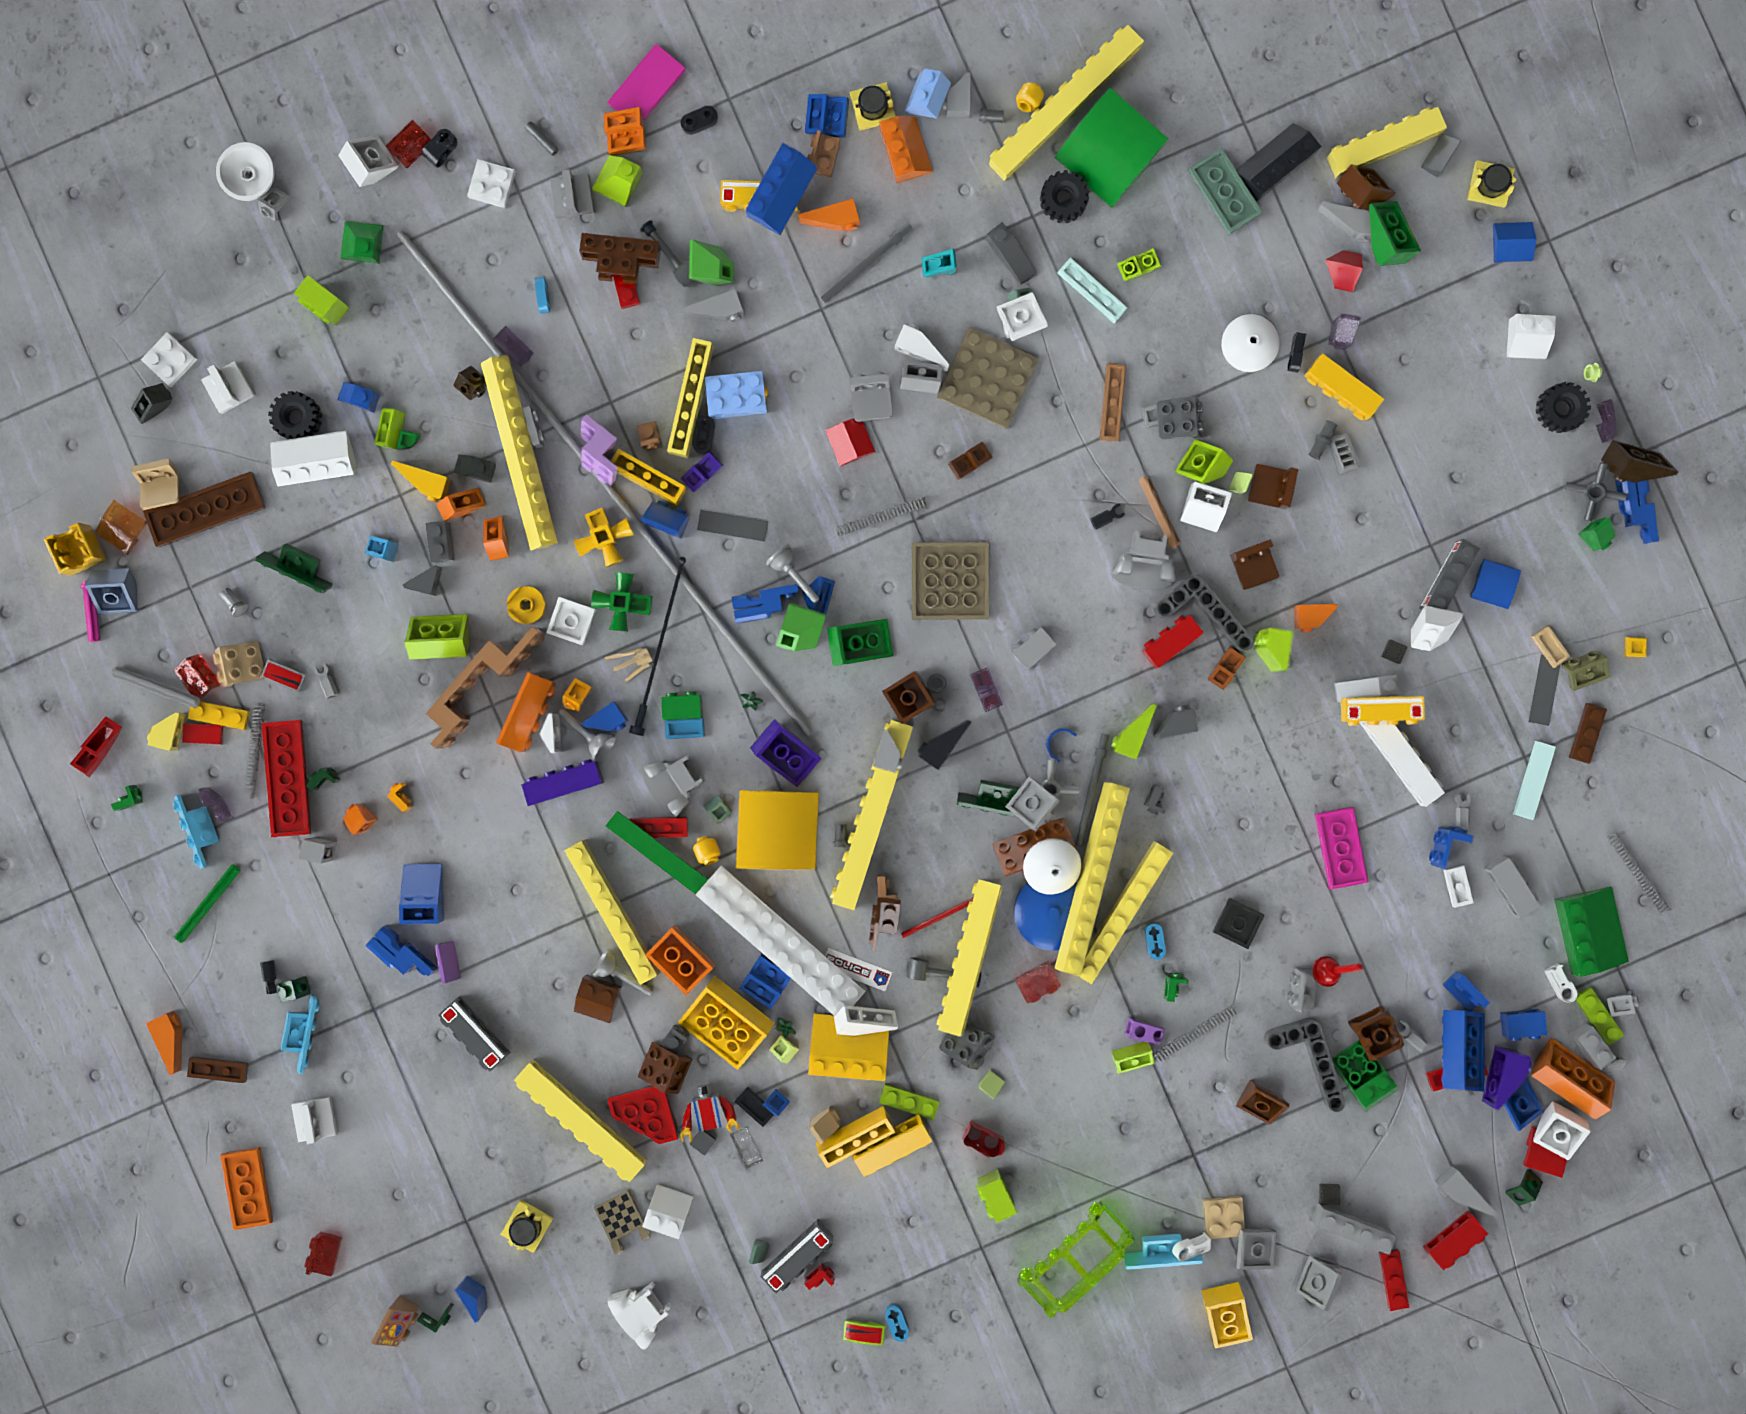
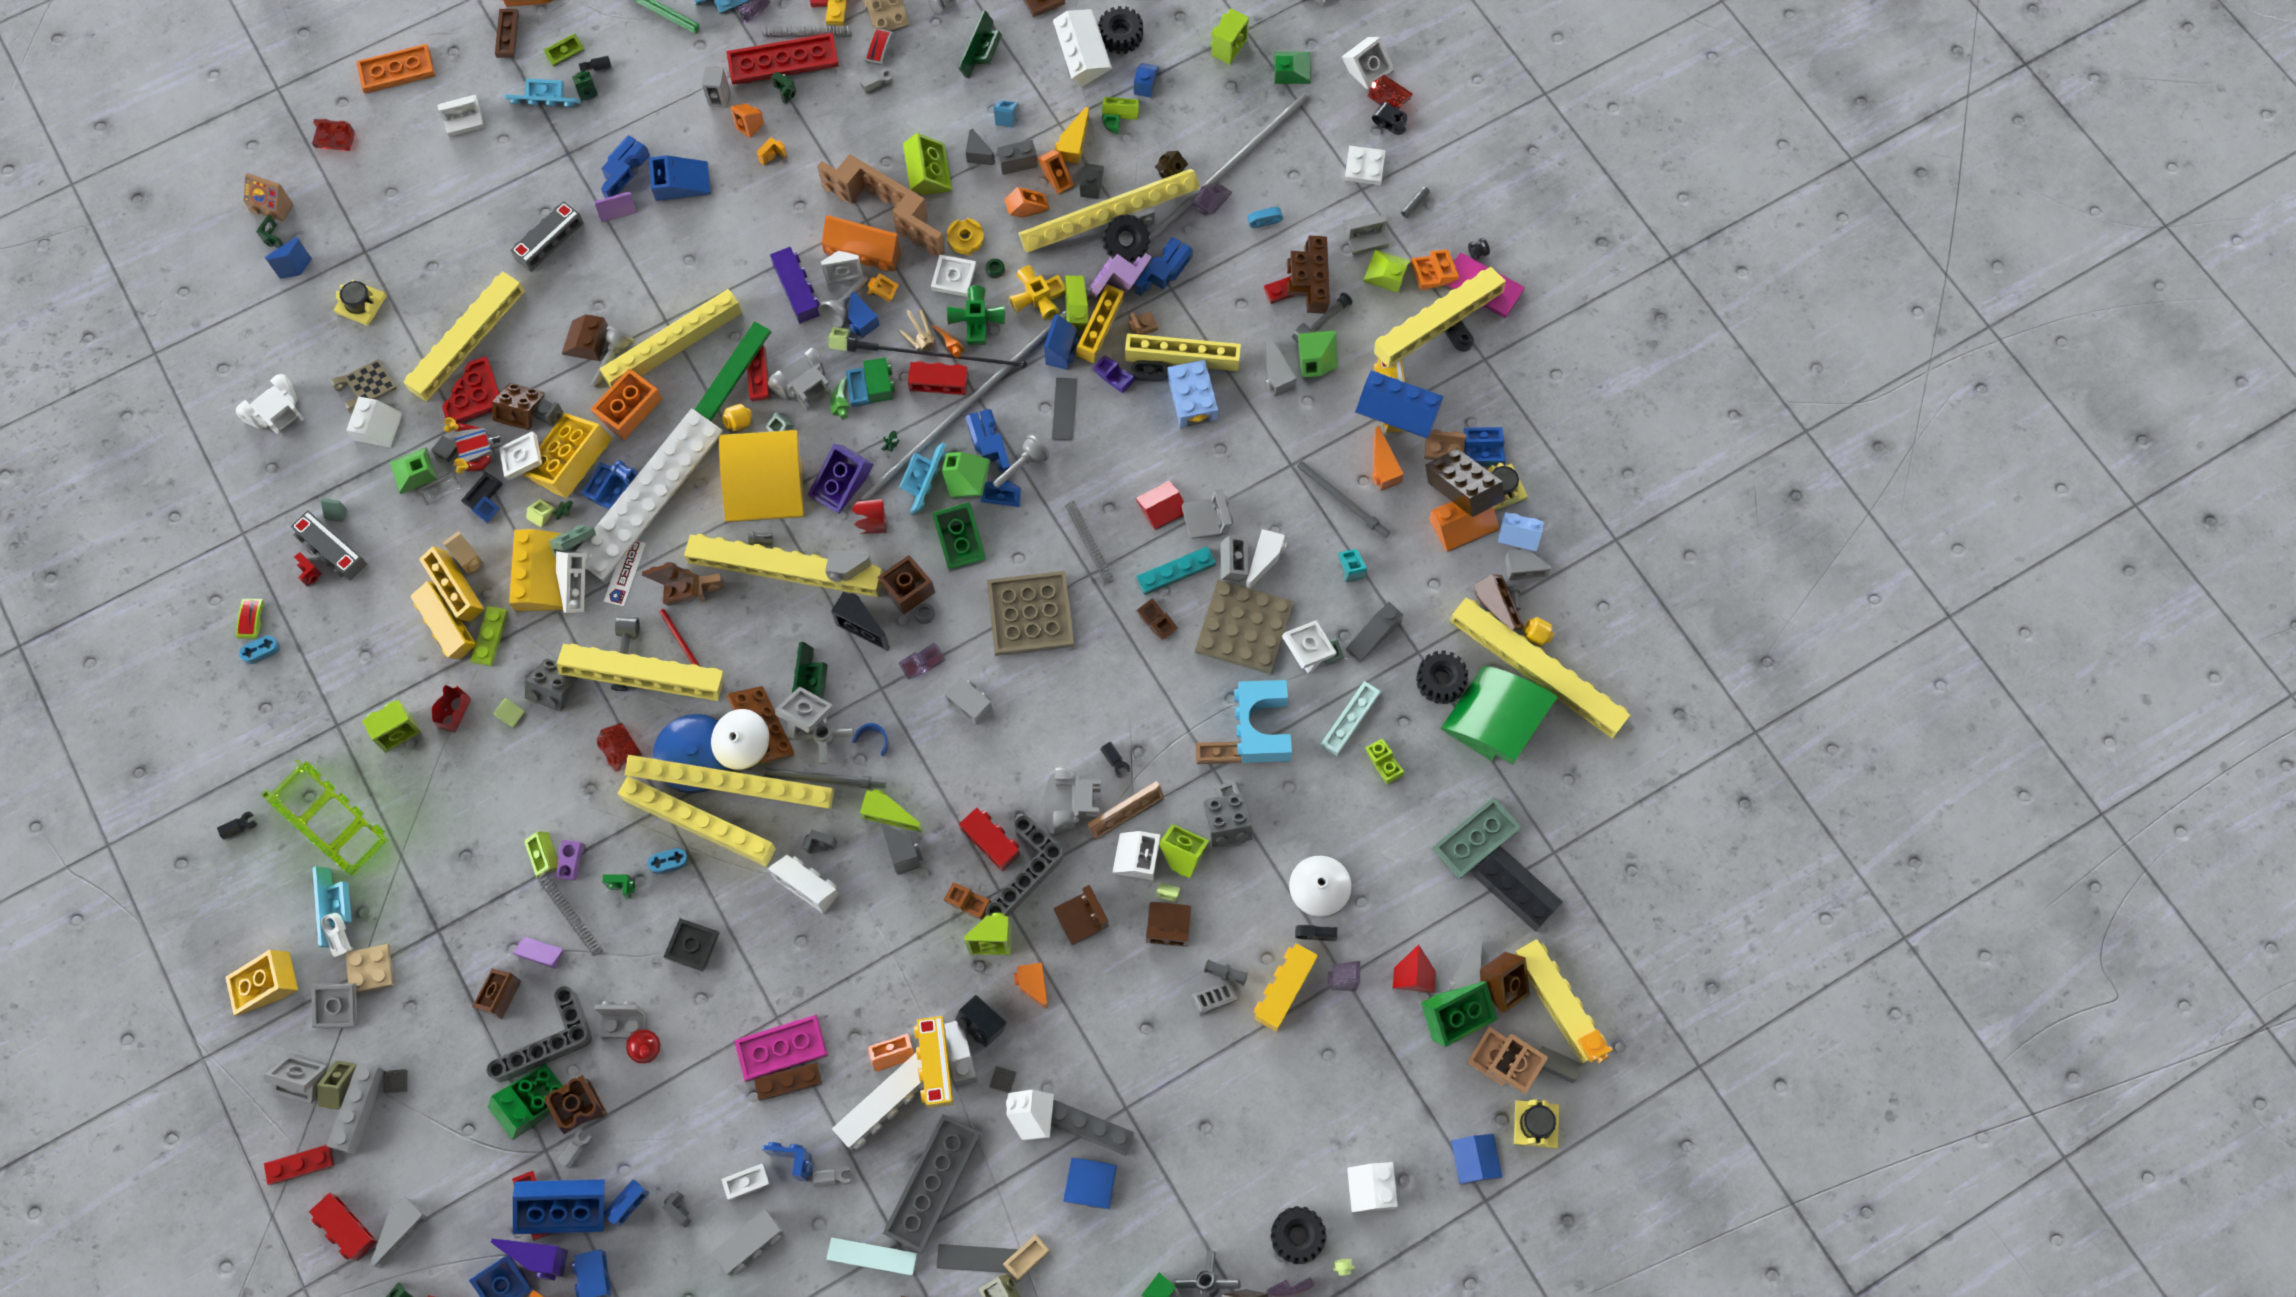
camera: 85 degrees right, 20 degrees down
none -> black bar [217,811,258,840]
none -> olive slope [317,1061,357,1110]
none -> bright green slope [390,447,437,494]
none -> white plate [499,431,542,481]
none -> slope [513,936,563,969]
none -> lime slope [543,33,584,66]
none -> sand green bracket [549,525,596,558]
none -> blue bush [611,460,638,484]
none -> dark grey bracket [662,1191,691,1227]
none -> reddish brown plate [754,1062,822,1101]
none -> white slope [768,855,839,914]
none -> yellowish green slope [829,327,852,351]
none -> bright green bar [830,377,850,420]
none -> red piece [852,499,886,534]
none -> orange slope [868,1034,915,1072]
none -> dark grey plate [882,1114,982,1254]
none -> medium azure bracket [899,442,946,515]
none -> red brick [908,361,969,395]
none -> orange bar [931,325,964,358]
none -> black brick [955,995,1007,1048]
none -> dark green tile [986,259,1005,278]
none -> lime slope [1065,275,1088,331]
none -> black tyre [1102,214,1151,262]
none -> blue plate [1135,237,1193,296]
none -> teal plate [1136,546,1216,595]
none -> medium azure arch [1234,680,1292,763]
none -> light yellow brick [1374,267,1506,368]
none -> dark brown brick [1425,448,1505,517]
none -> medium nougat bracket [1466,1026,1548,1094]
none -> black wheel [1468,238,1490,260]
none -> slope [1474,574,1524,630]
none -> light orange bracket [1578,1029,1613,1063]

